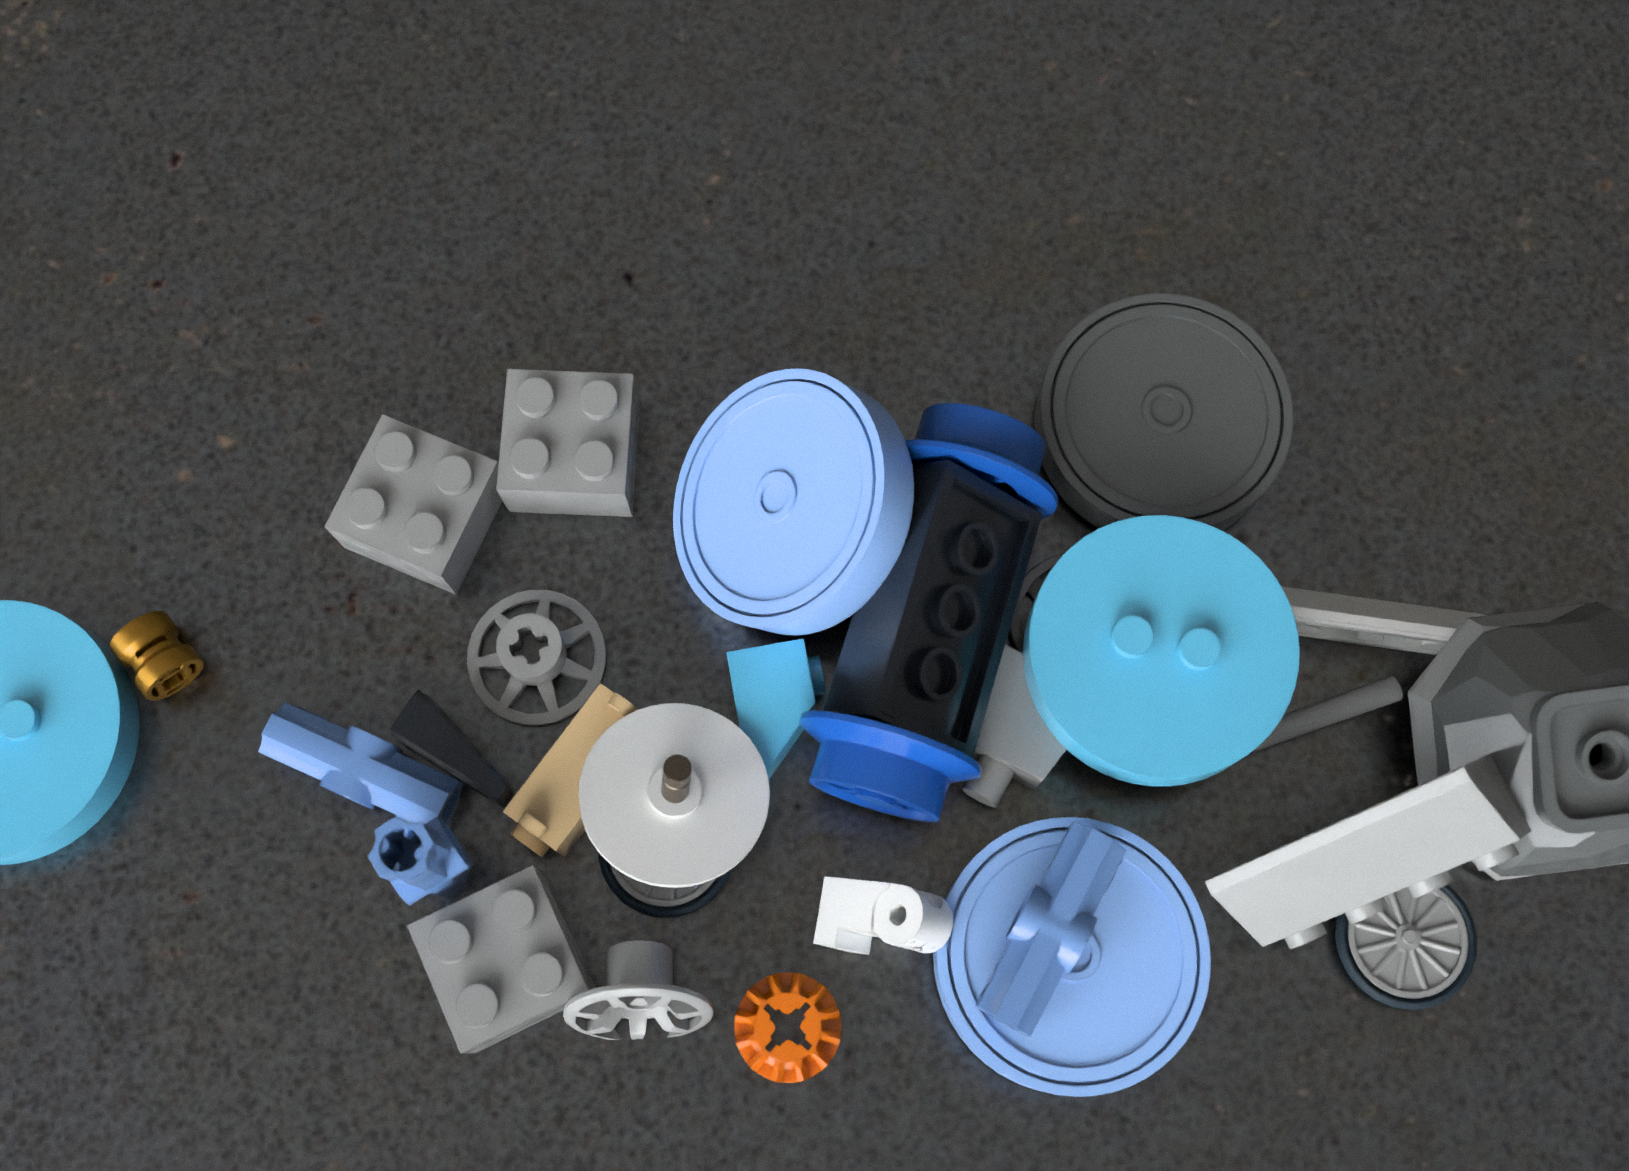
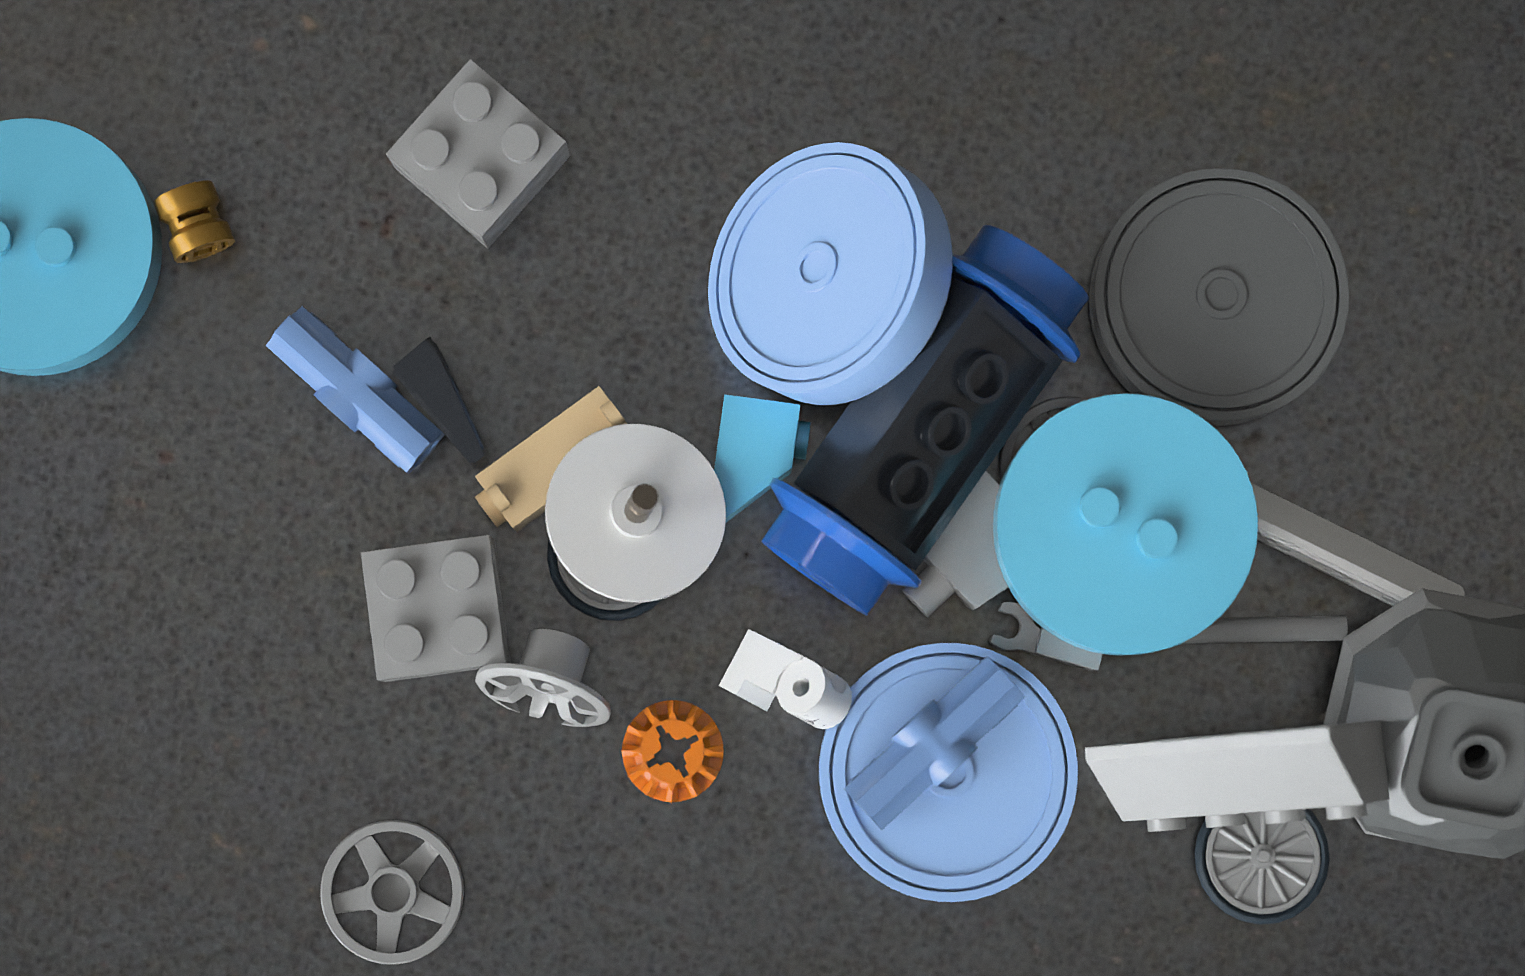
camera: 15 degrees right, 10 degrees up
medium blue piece [368,816,475,906] -> none
light grey wheel [467,590,606,726] -> none
light grey brick [496,369,641,517] -> none
none -> light grey plate [989,602,1103,672]

